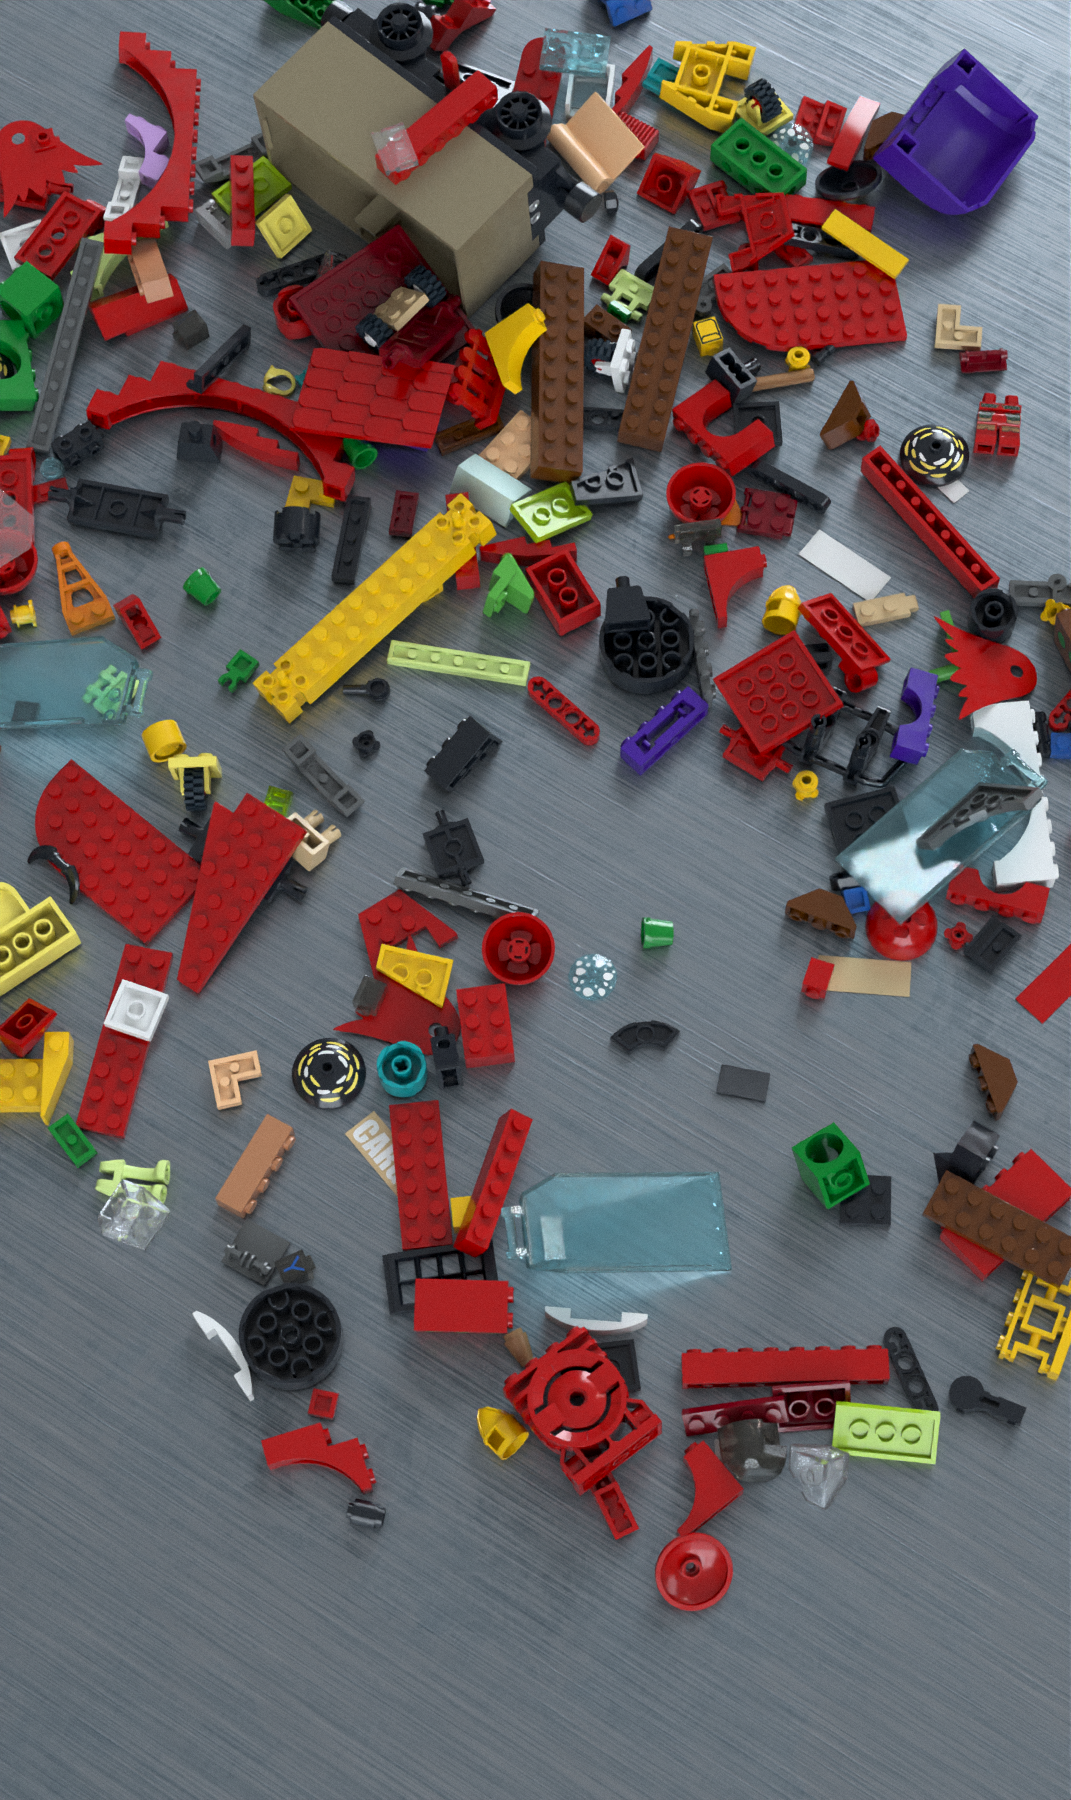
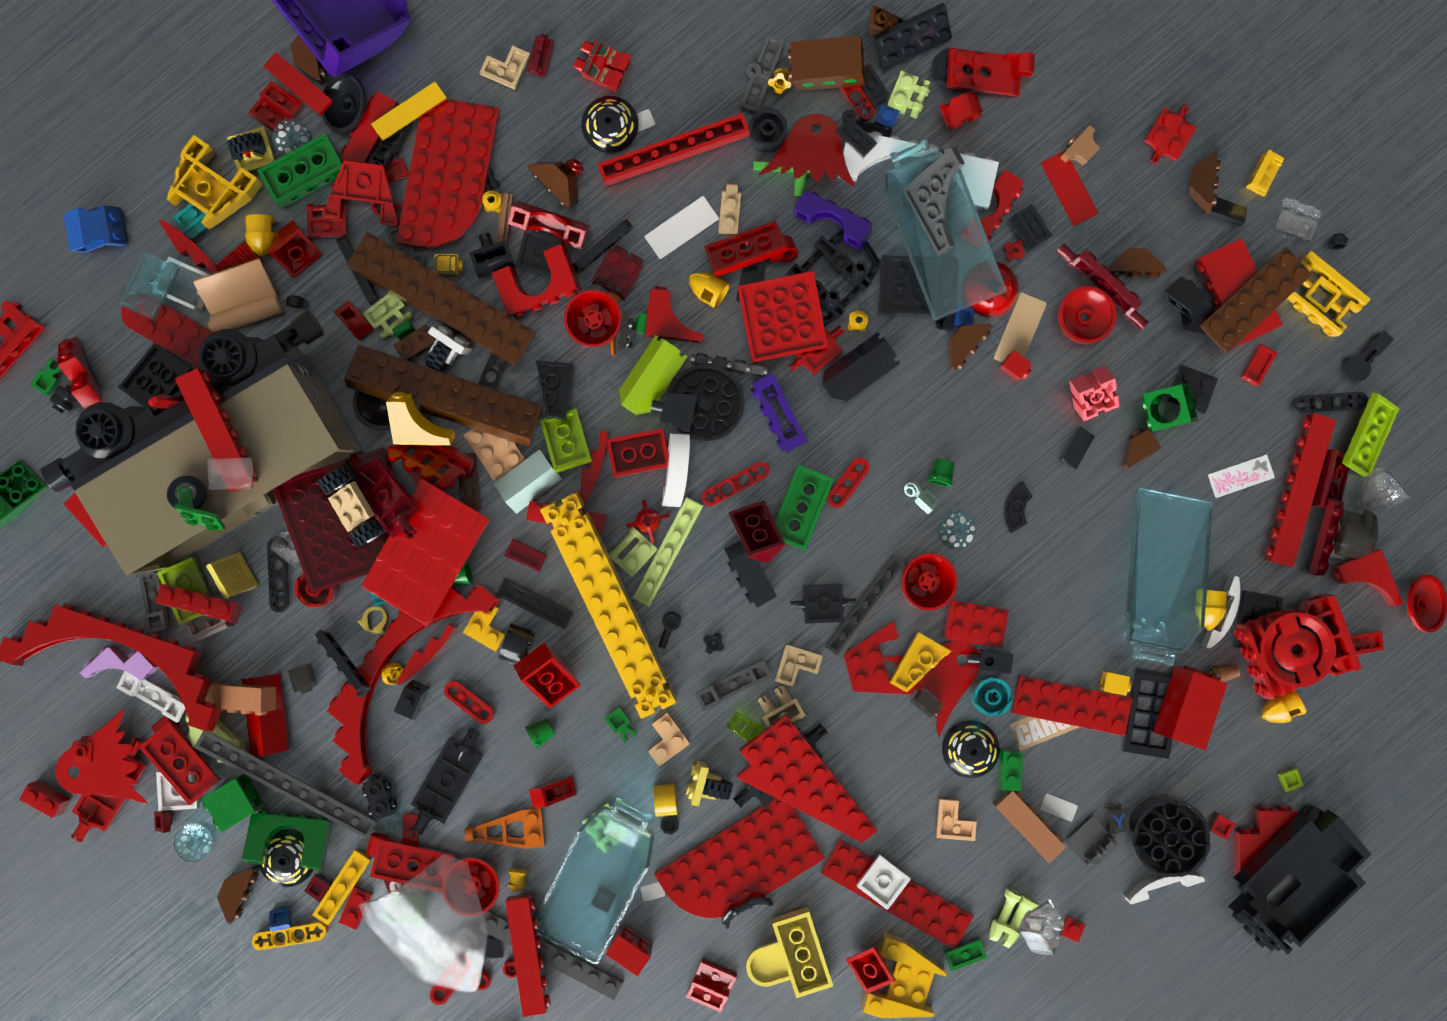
camera: 75 degrees left, 20 degrees up
red brick [453,1108,533,1258] -> none
bright green piece [483,553,534,618] -> none
none -> plate [167,476,226,531]
none -> yellow helmet [245,214,277,257]
none -> yellow plate [381,662,404,685]
none -> red plate [444,680,495,724]
none -> red arch [508,200,591,249]
none -> red brick [513,642,581,708]
none -> yellowish green plate [608,526,658,577]
none -> lime brick [619,335,688,416]
none -> red piece [626,500,670,543]
none -> white sticker [640,882,666,902]
none -> light nougat plate [648,712,690,767]
none -> black tile [660,815,679,835]
none -> white slope [661,433,690,507]
none -> dark red slope [728,500,785,563]
none -> green brick [775,464,834,550]
none -> tan plate [775,644,823,687]
none -> black brick [820,332,900,404]
none -> red plate [827,458,869,508]
none -> black hinge [836,110,877,159]
none -> light aqua plate [904,481,940,514]
none -> green brick [997,748,1023,791]
none -> white sticker [1040,793,1078,822]
none -> dark red plate [1056,243,1149,330]
none -> red dish [1058,286,1117,344]
none -> red plate [1059,916,1086,943]
none -> coral brick [1069,365,1120,421]
none -> reddish brown slope [1122,428,1161,469]
none -> yellow helmet [1195,590,1227,631]
none -> white sticker [1208,454,1275,498]
none -> black panel [1228,810,1372,955]
none -> red tile [1240,344,1277,387]
none -> lime tile [1277,767,1304,792]

